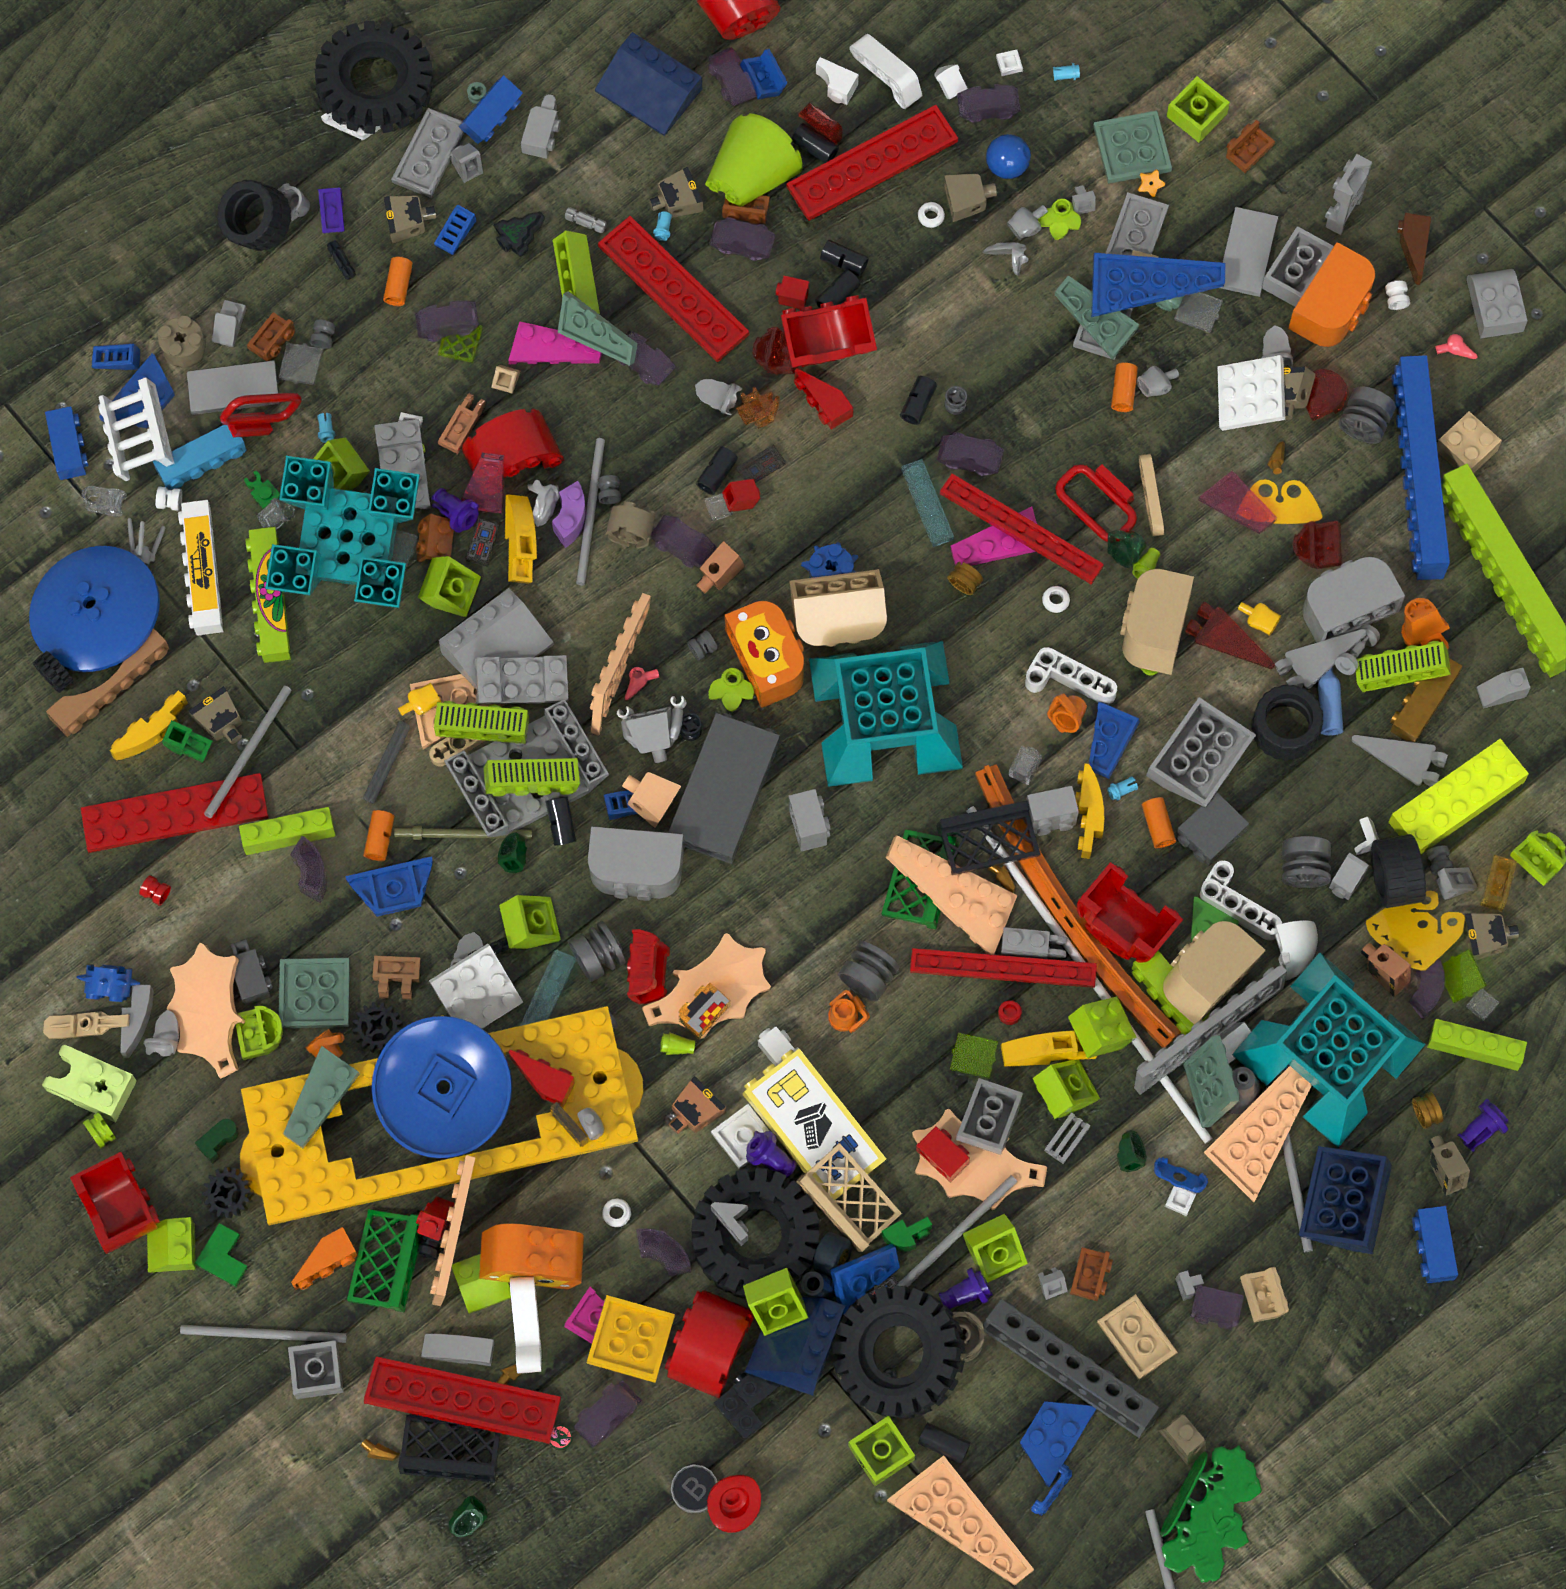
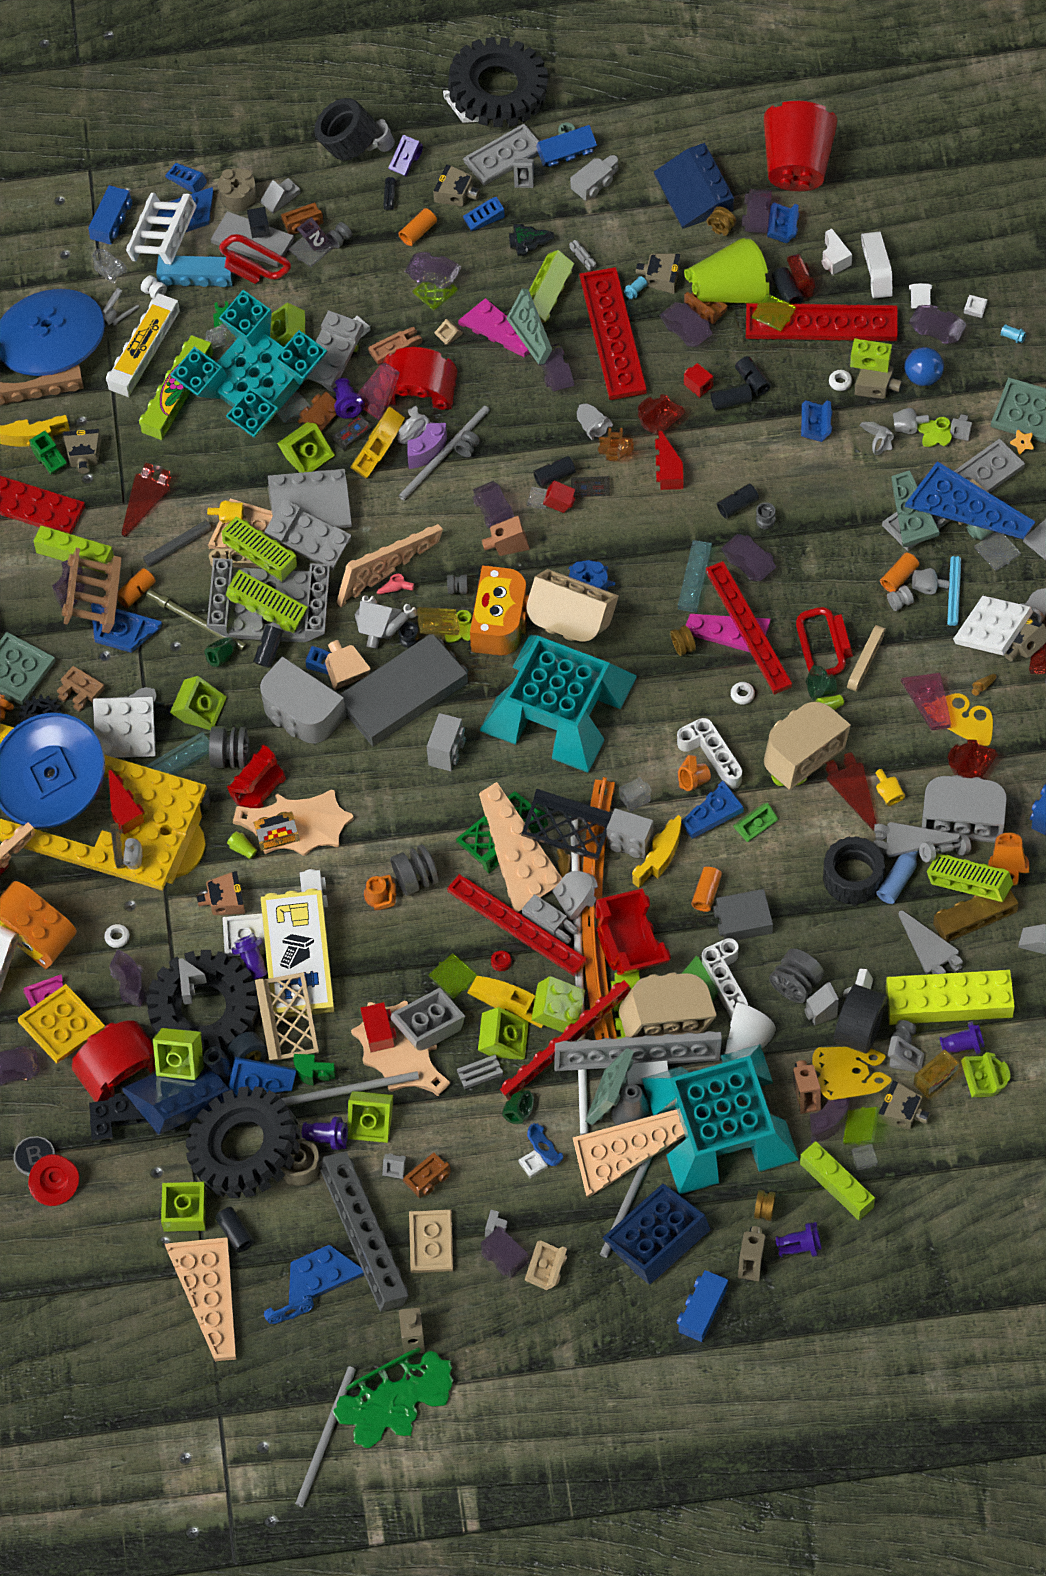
camera: 35 degrees right, 10 degrees down
light grey piece [204,686,292,818] -> none
medium azure pin [317,413,336,443] -> none
dark tan brick [606,501,655,548] -> none
red cylinder [780,295,877,368] -> none
medium azure pin [1107,776,1138,800] -> none
light grey slope [1146,697,1256,807] -> none
none -> medium nougat fence [62,548,121,633]
none -> clear red flag [121,463,172,537]
none -> black brick [247,207,270,238]
none -> clear purple brick [297,217,329,252]
none -> clear yellow plate [416,607,460,635]
none -> red plate [500,980,631,1101]
none -> light grey slope [553,871,598,920]
none -> pearl gold wheel [707,207,736,236]
none -> bright green slope [733,803,779,842]
none -> clear neon green piece [752,294,796,331]
none -> blue bracket [801,400,833,442]
none -> lime brick [850,339,892,373]
none -> light grey wheel [887,585,914,611]
none -> dark purple piece [939,1021,985,1055]
none -> medium azure axle [947,556,961,626]

